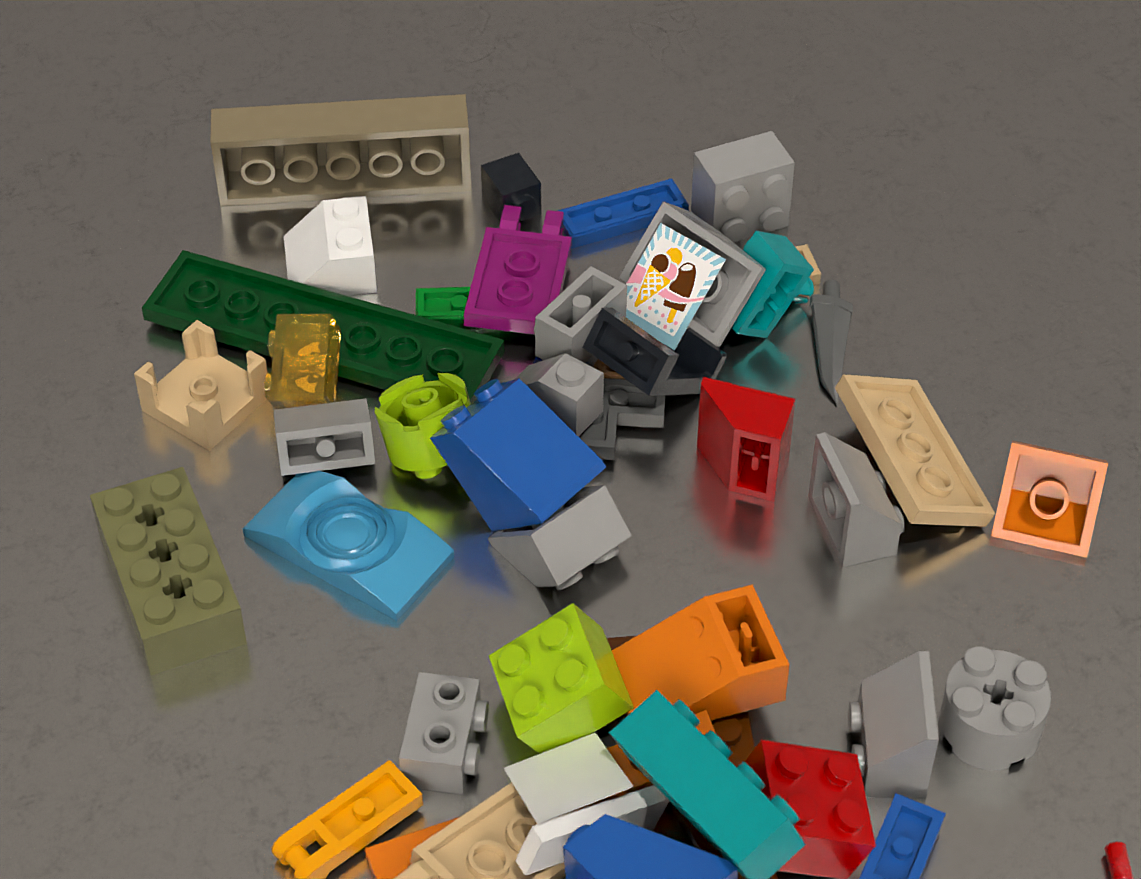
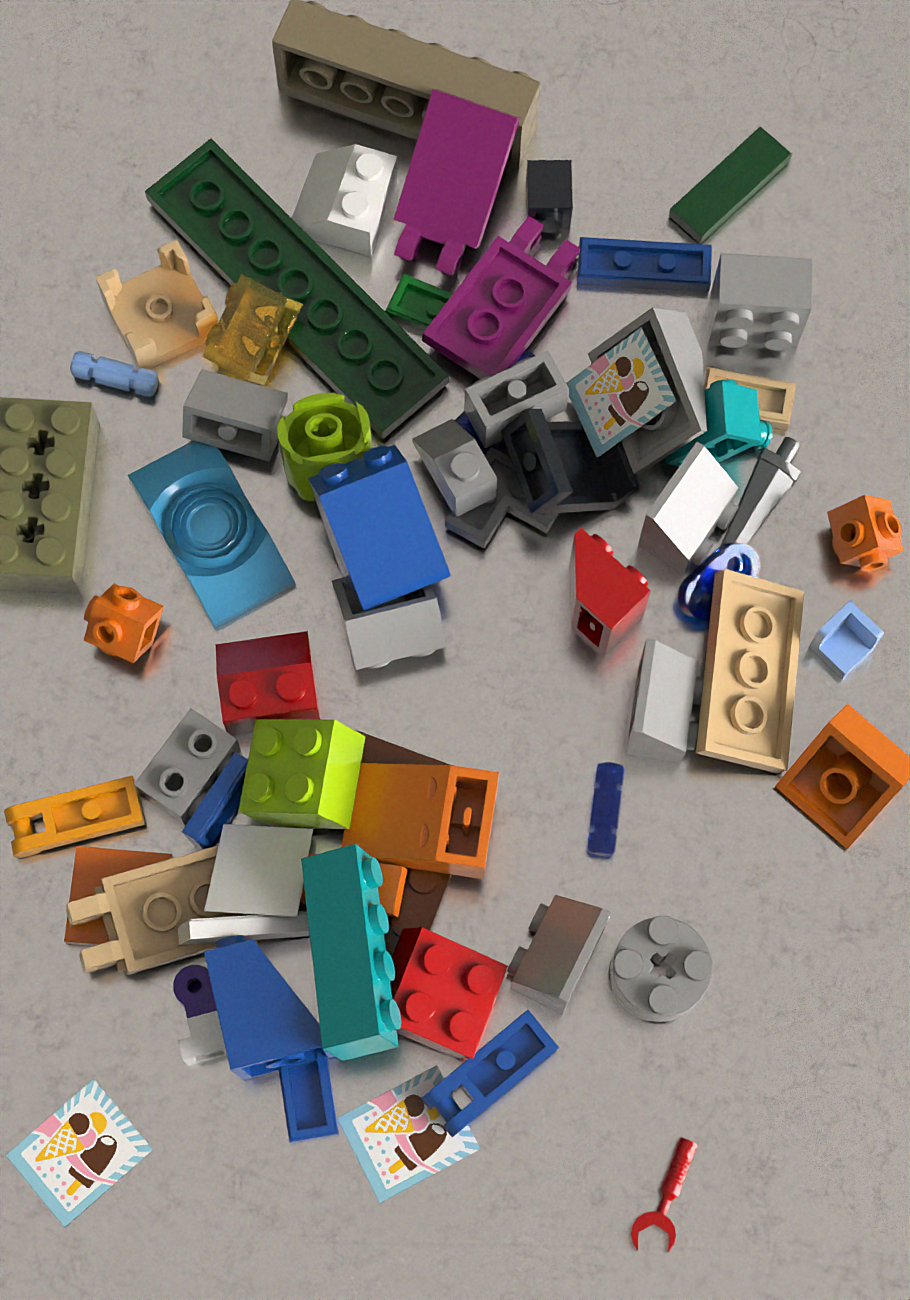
camera: 25 degrees right, 25 degrees up
none -> light blue axle [70,351,159,397]
none -> orange brick [84,583,164,663]
none -> blue tile [182,752,248,850]
none -> red slope [215,631,320,735]
none -> magenta tile [393,89,521,275]
none -> clear blue axle [587,762,625,856]
none -> slope [638,442,739,575]
none -> dark green tile [669,126,792,244]
none -> clear blue plate [677,542,760,620]
none -> light blue panel [809,600,884,679]
none -> orange brick [827,495,904,571]

